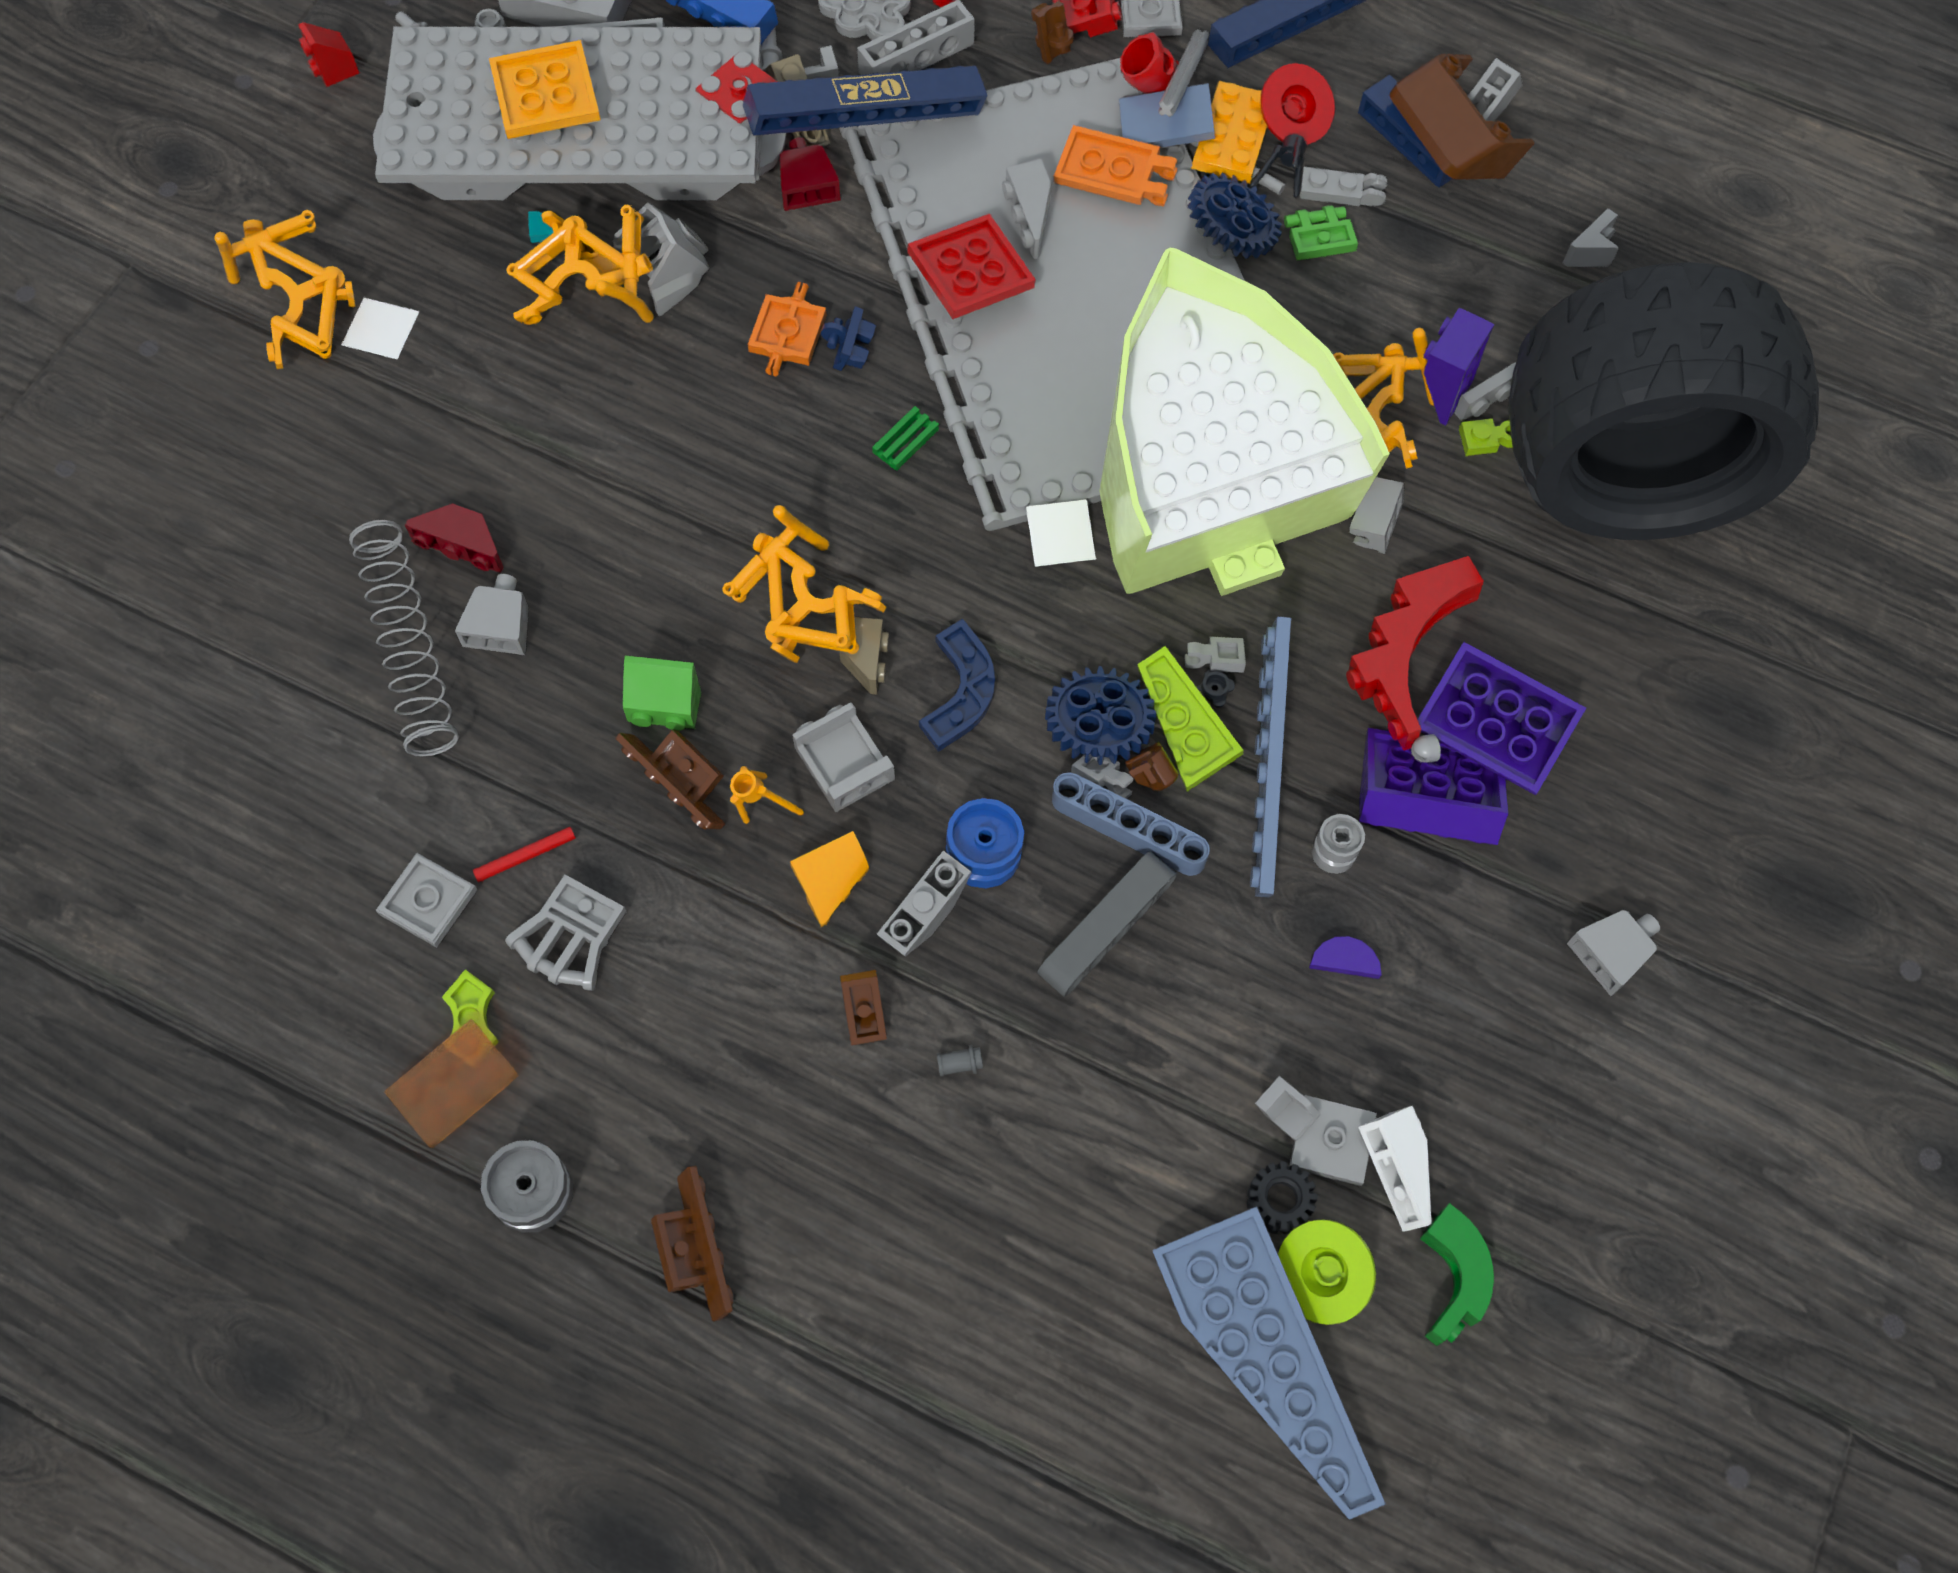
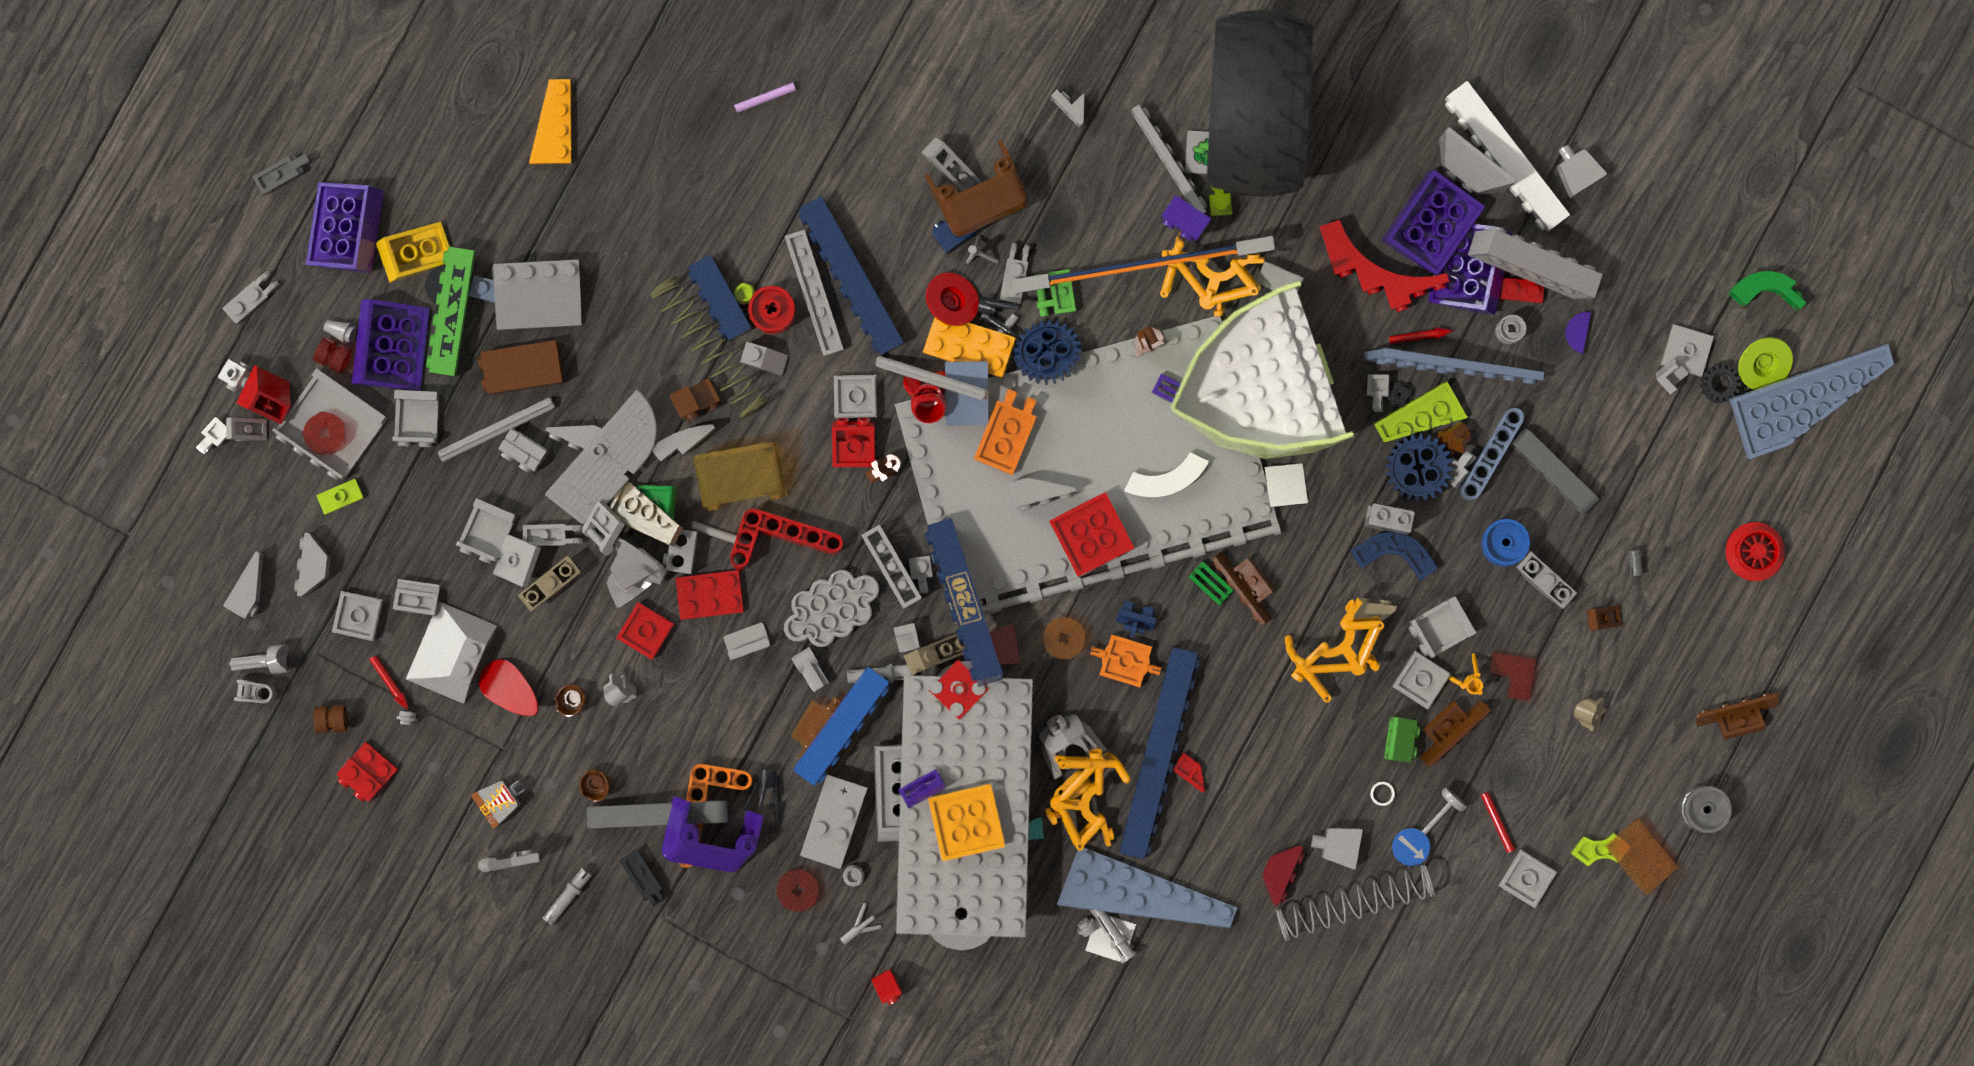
camera: 85 degrees left, 20 degrees up
light orange piece [214,210,356,369] -> none
light grey plate [505,875,627,991] -> none
light orange slope [790,831,869,927] -> none
white slope [1358,1106,1431,1232] -> none
light grey hinge [1411,734,1440,763] -> none
none -> dark purple tile [899,769,946,808]
none -> light grey plant [966,235,999,264]
none -> piece [1011,236,1275,294]
none -> clear orange plate [1043,617,1085,659]
none -> sand blue wing [1057,846,1237,928]
none -> light grey plate [1077,918,1097,937]
none -> light grey pin [1090,910,1138,964]
none -> dark blue brick [1119,647,1200,859]
none -> white tile [1124,453,1209,498]
none -> red tile [1172,753,1205,793]
none -> reddish brown bracket [1212,552,1275,626]
none -> light grey panel [1364,504,1414,535]
none -> white piece [1370,782,1395,806]
none -> red piece [1389,327,1452,345]
none -> light grey plate [1392,651,1451,709]
none -> piece [1392,787,1468,866]
none -> light grey slope [1439,127,1515,195]
none -> white brick [1445,81,1570,232]
none -> light grey brick [1468,227,1602,299]
none -> clear red plate [1490,652,1536,701]
none -> red plate [1500,278,1544,304]
none -> dark tan piece [1574,698,1607,731]
none -> red piece [1725,522,1785,581]

